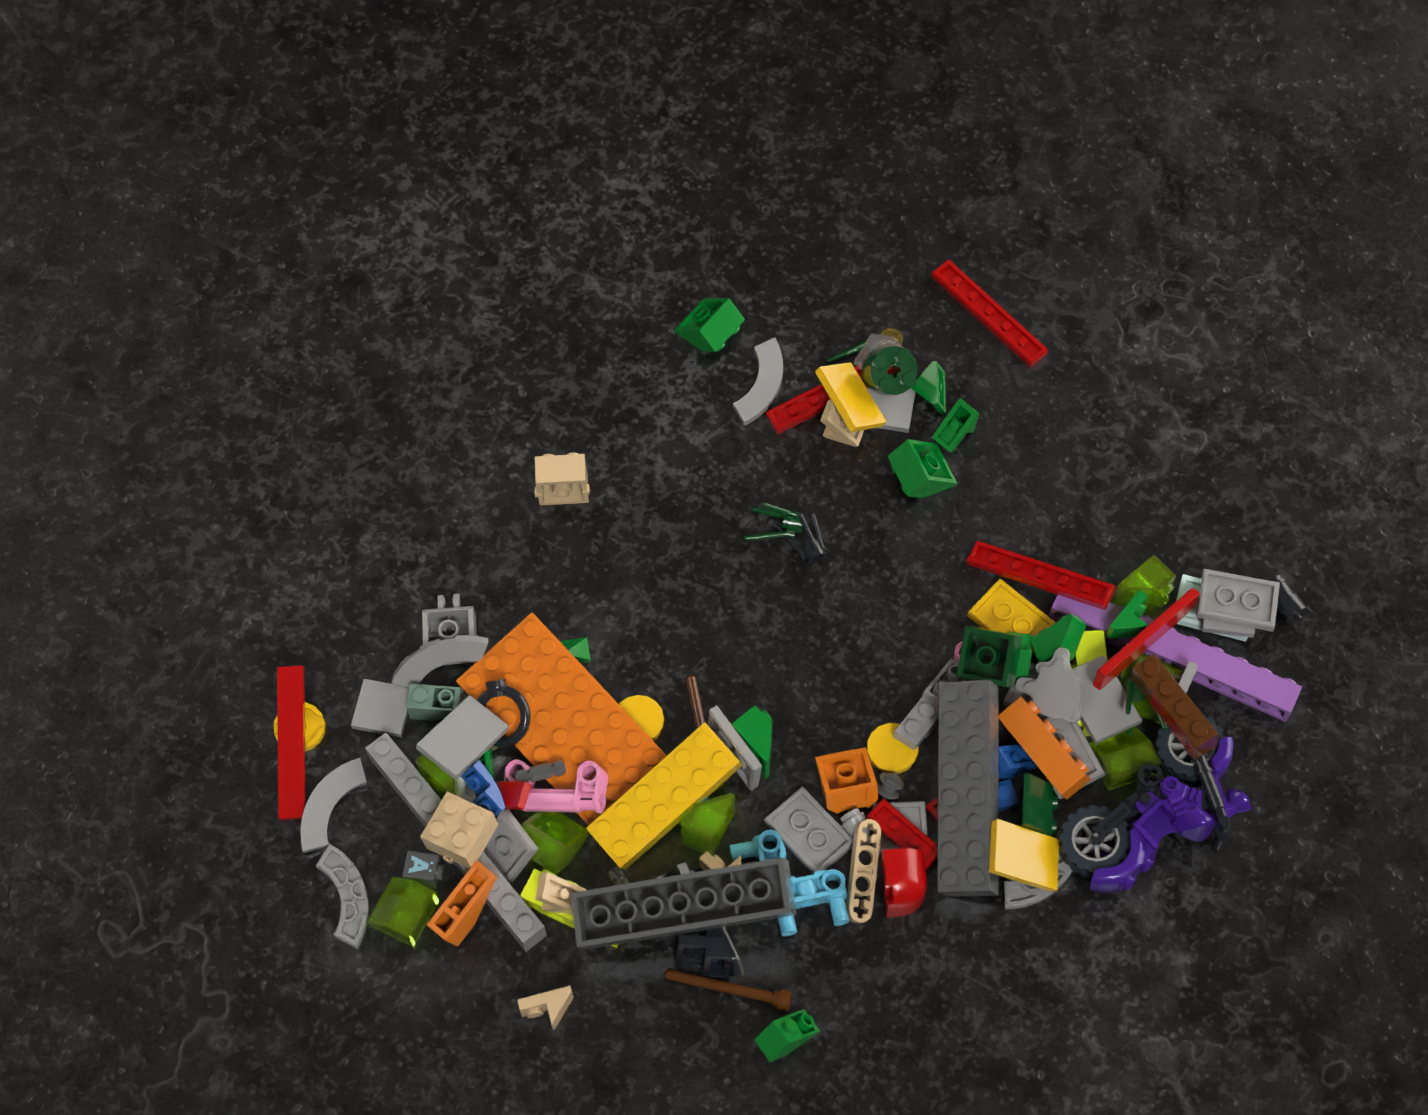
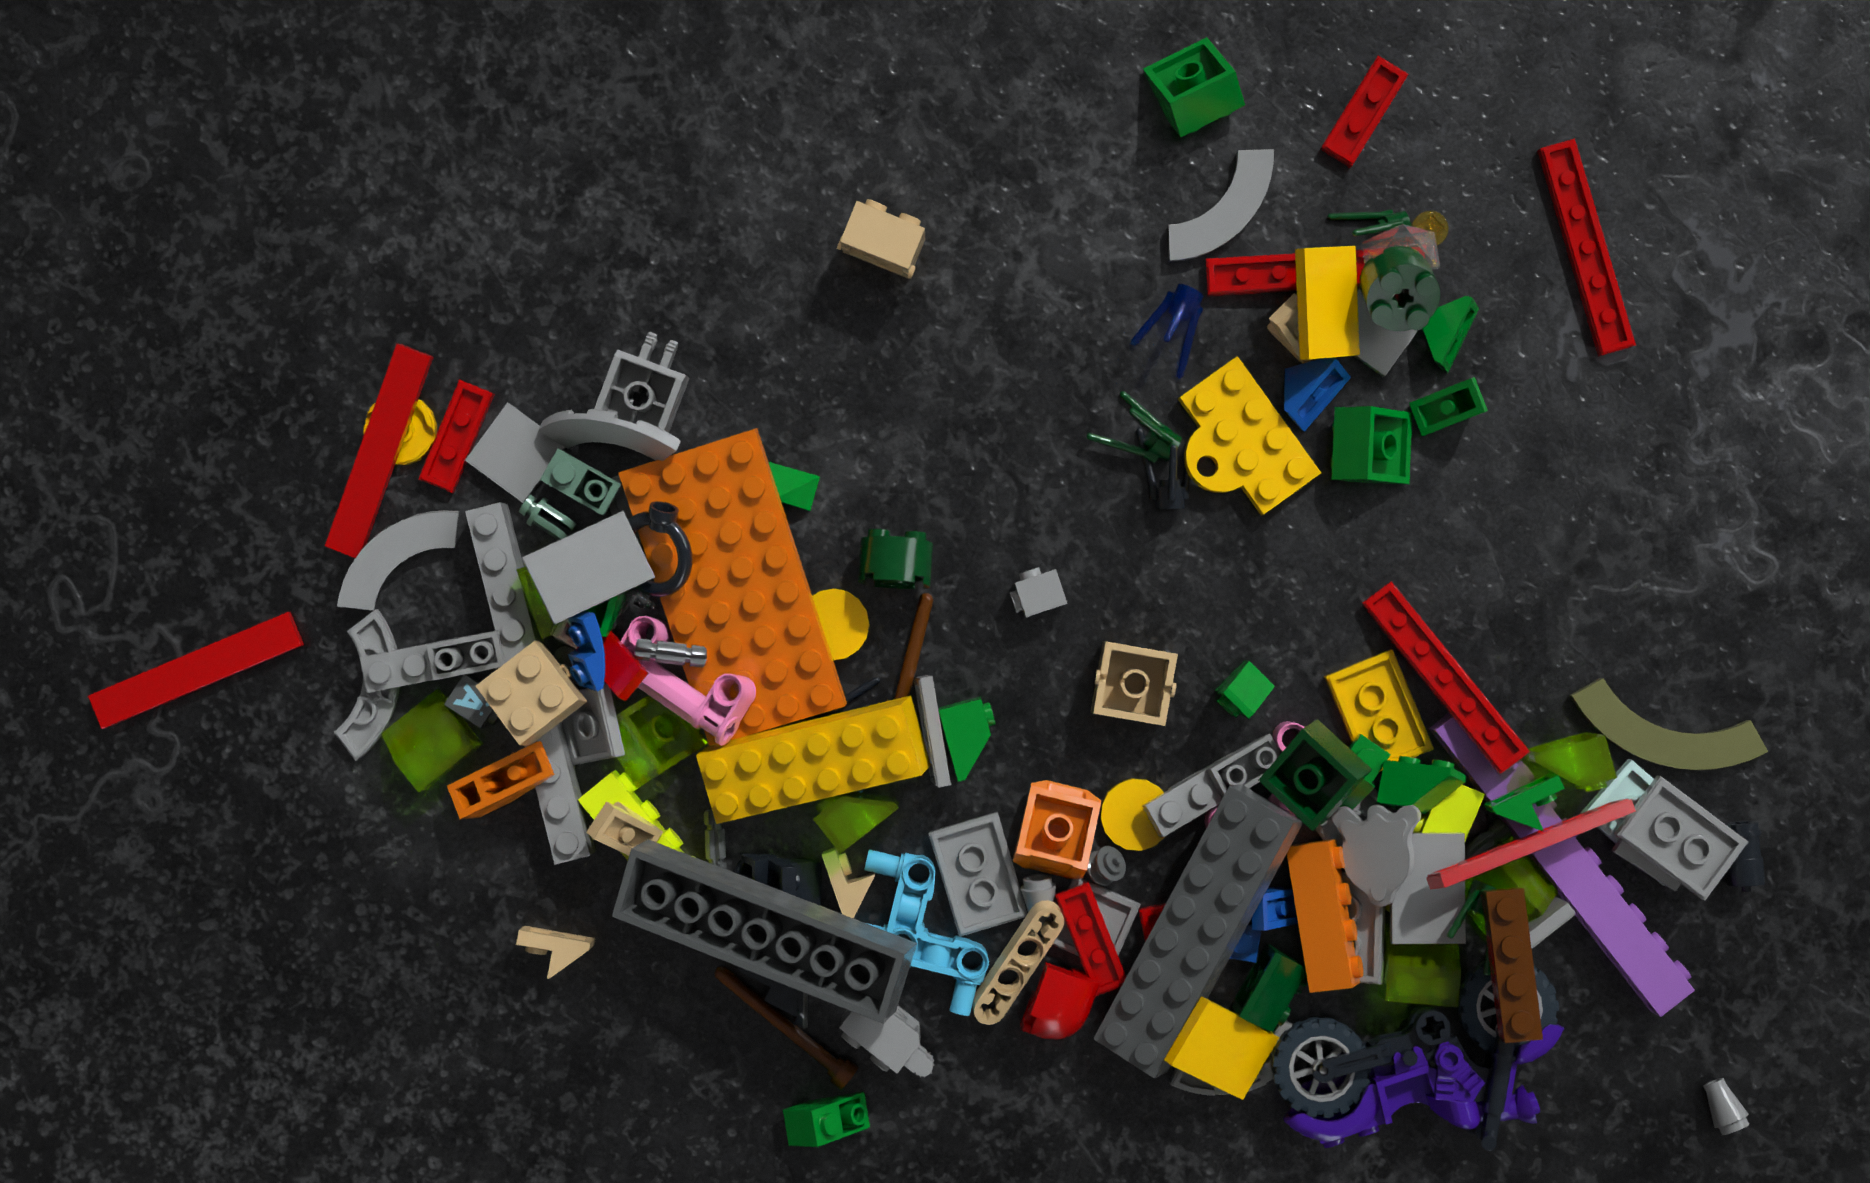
camera: 25 degrees right, 25 degrees up
none -> red tile [88,612,304,729]
none -> light grey slope [360,630,505,693]
none -> red tile [419,379,495,493]
none -> sand green arm [519,494,576,540]
none -> light grey hinge [839,1006,934,1078]
none -> dark green brick [858,529,933,590]
none -> light grey brick [1010,567,1068,617]
none -> tan brick [1091,641,1178,726]
none -> clear blue plant [1131,284,1204,378]
none -> yellow plate [1178,356,1321,516]
none -> green slope [1215,660,1275,719]
none -> blue slope [1284,357,1351,432]
none -> red tile [1320,55,1409,168]
none -> olive tile [1569,678,1768,770]
none -> light grey cone [1703,1078,1749,1135]

